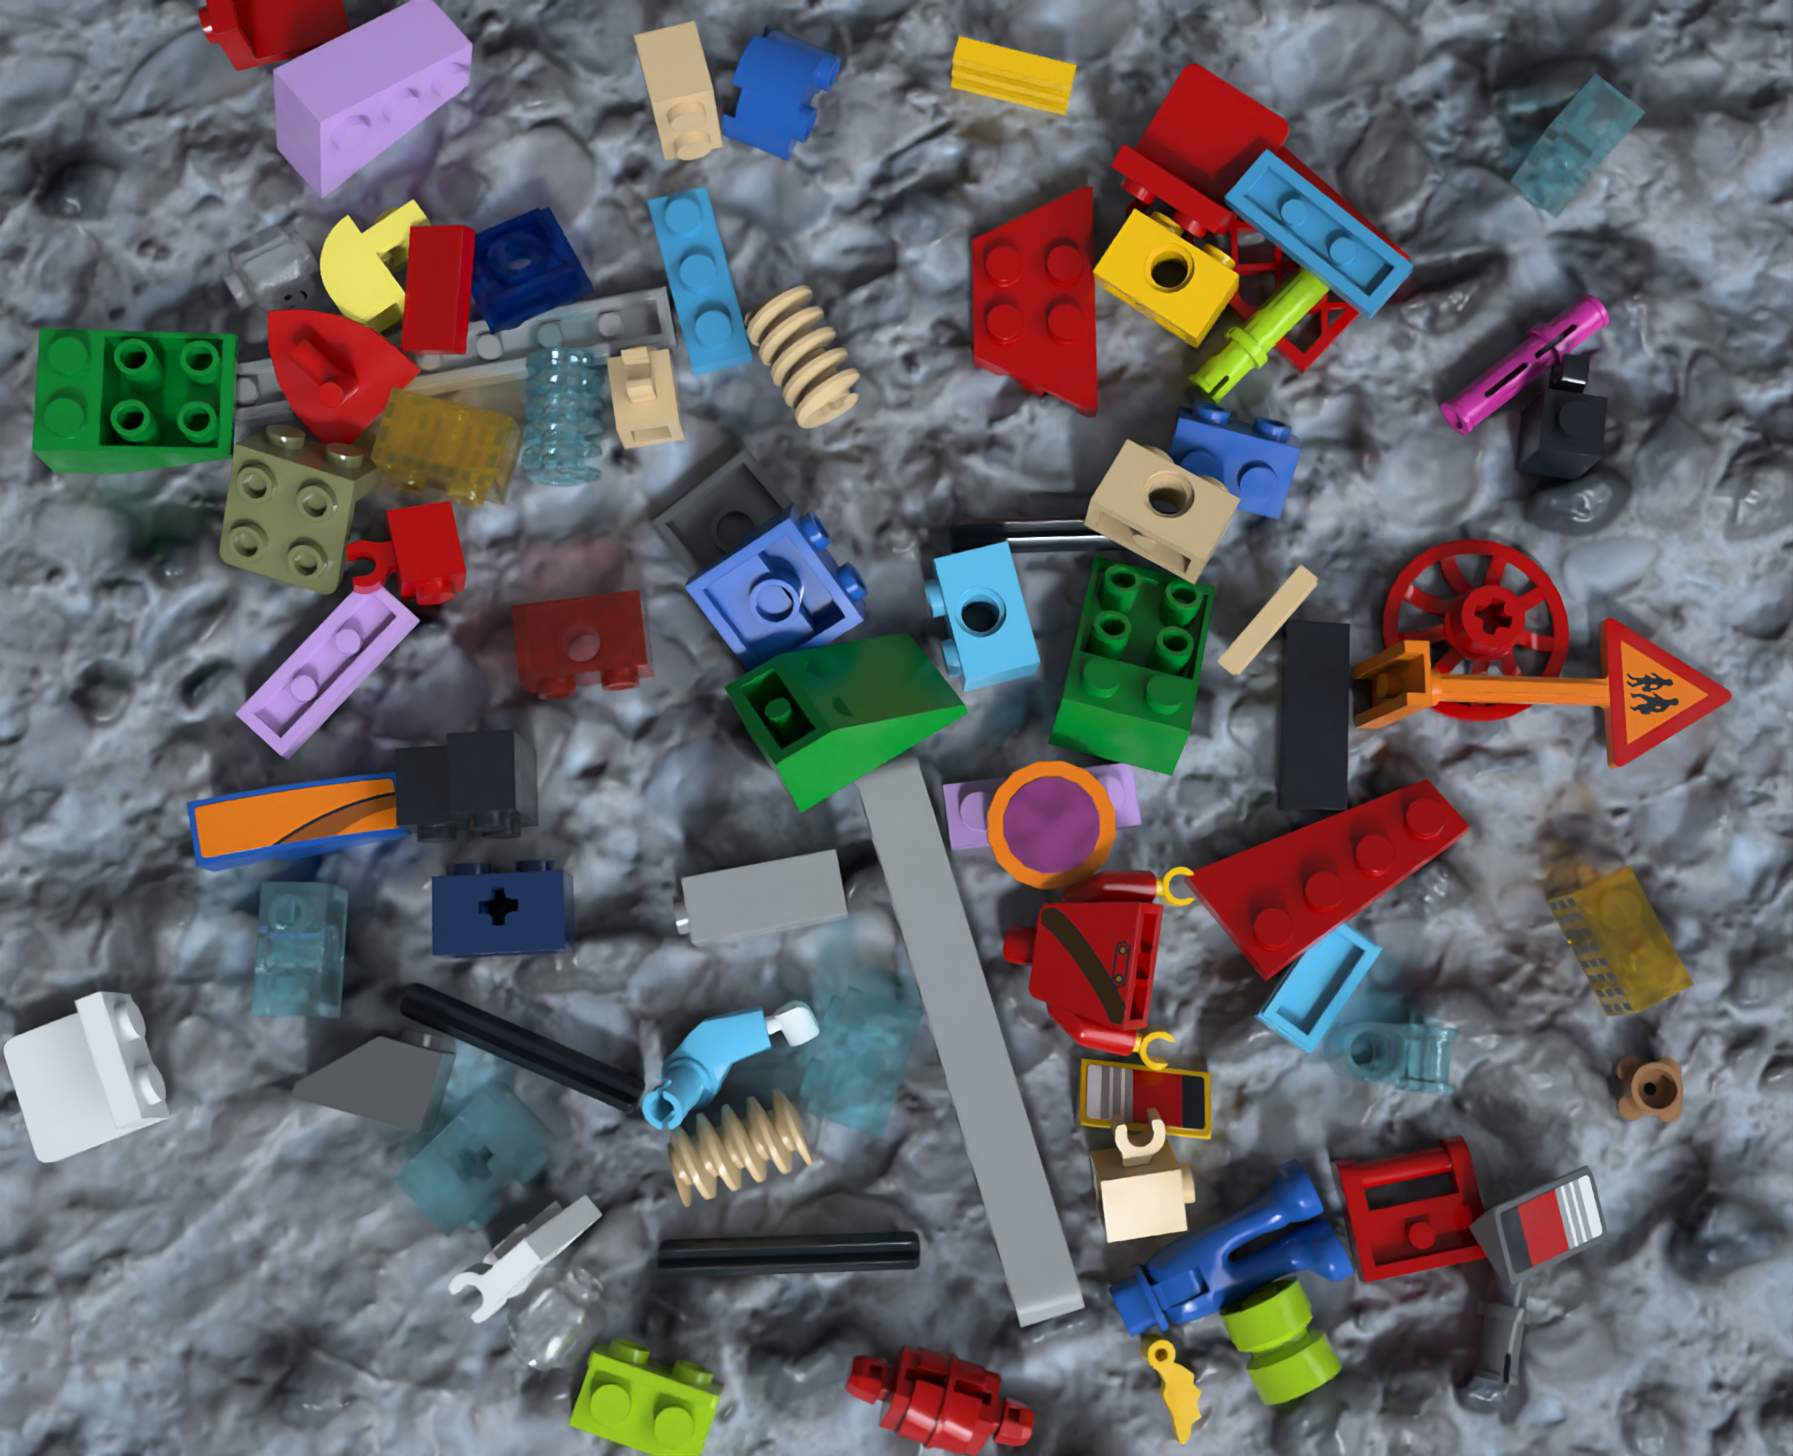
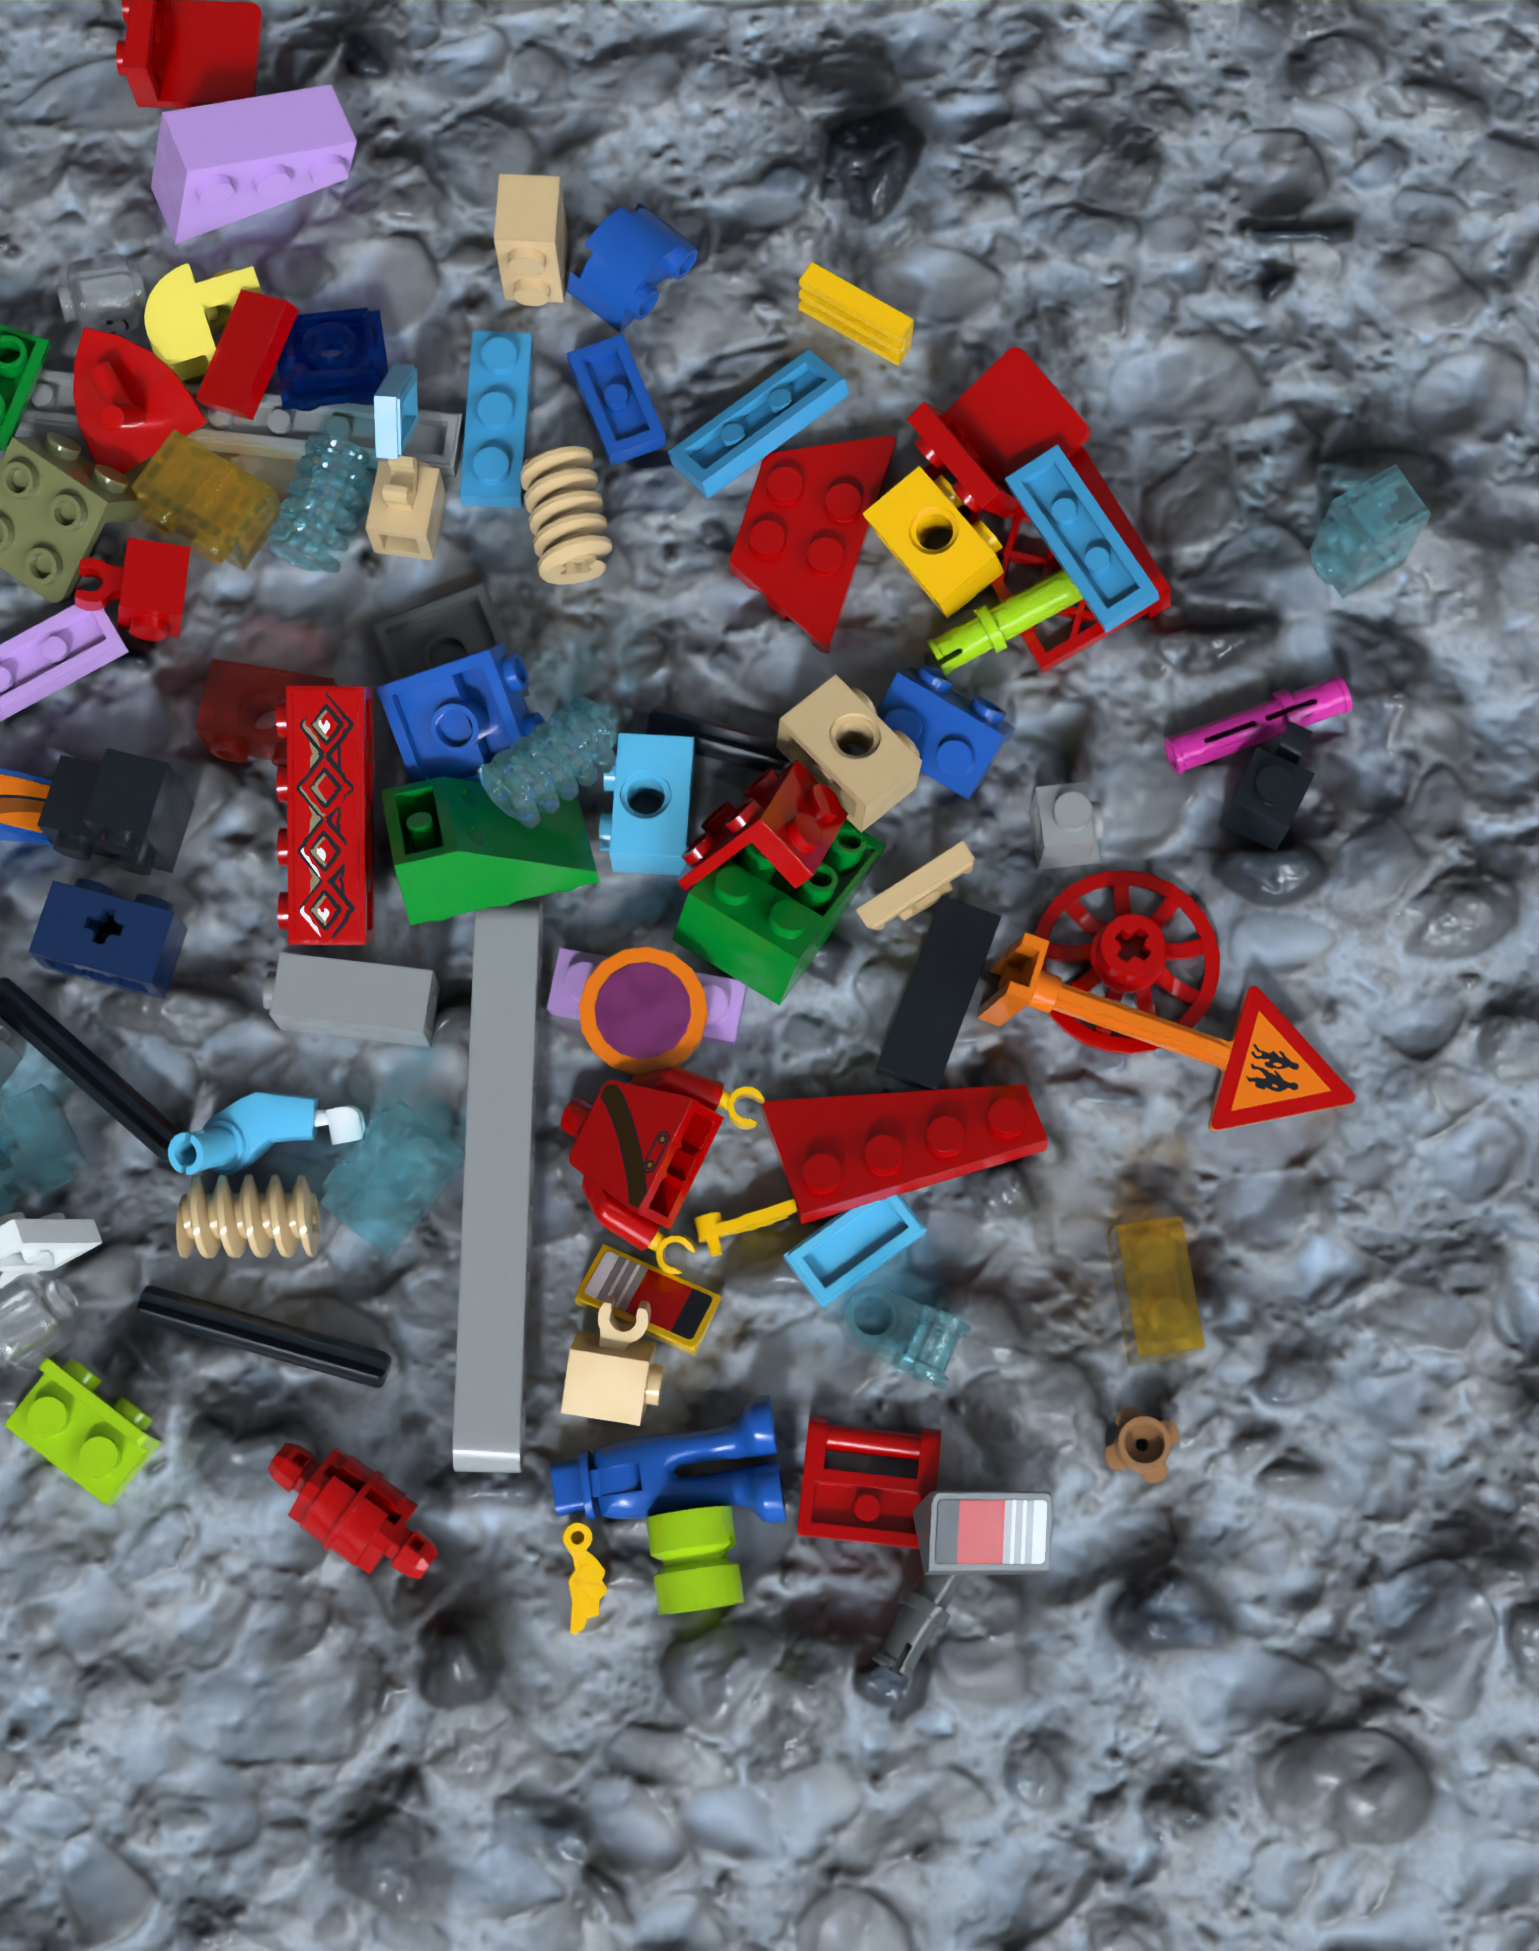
camera: 20 degrees right, 5 degrees down
none -> red brick [276,686,375,945]
none -> medium azure tile [374,364,418,459]
none -> clear light blue piece [477,697,617,829]
none -> blue plate [567,334,666,466]
none -> dark azure plate [668,349,849,499]
none -> red bracket [676,760,848,891]
none -> yellow piece [693,1199,798,1257]
none -> light grey brick [1029,782,1103,870]

